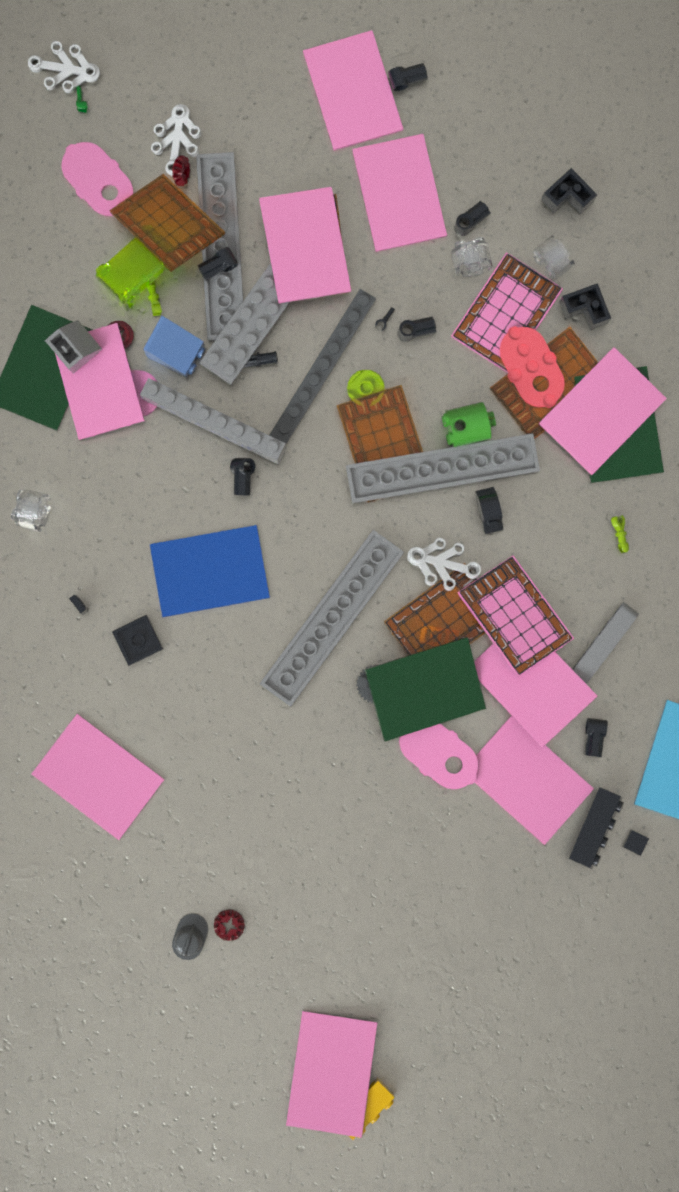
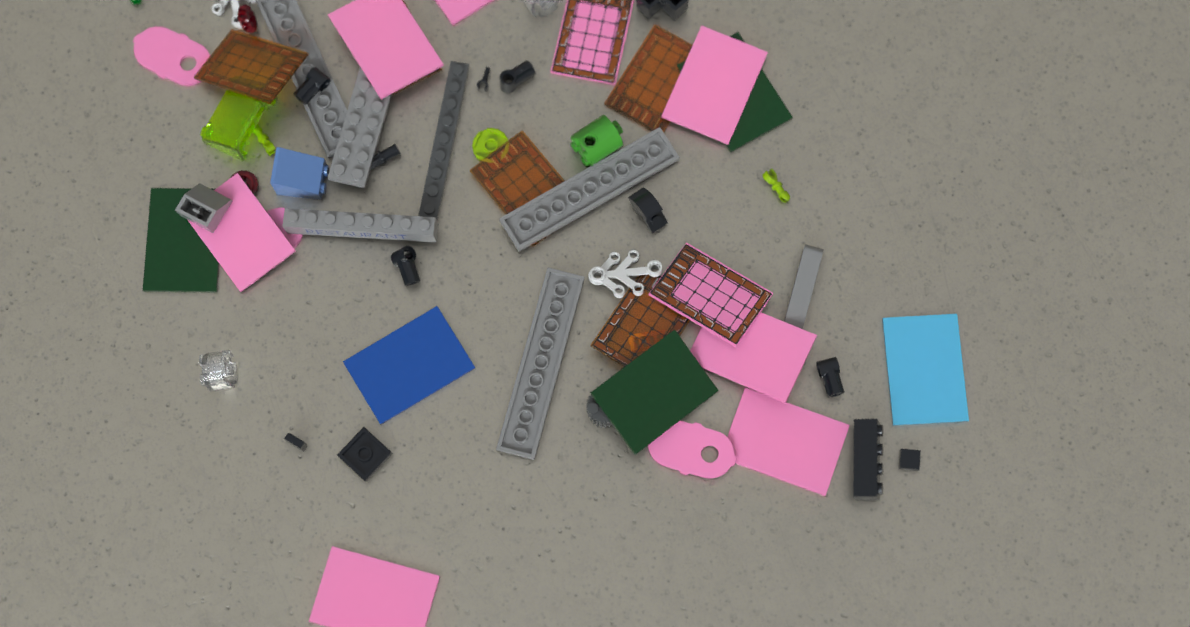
camera: 15 degrees left, 10 degrees down
coral piece [500,326,565,408] -> none

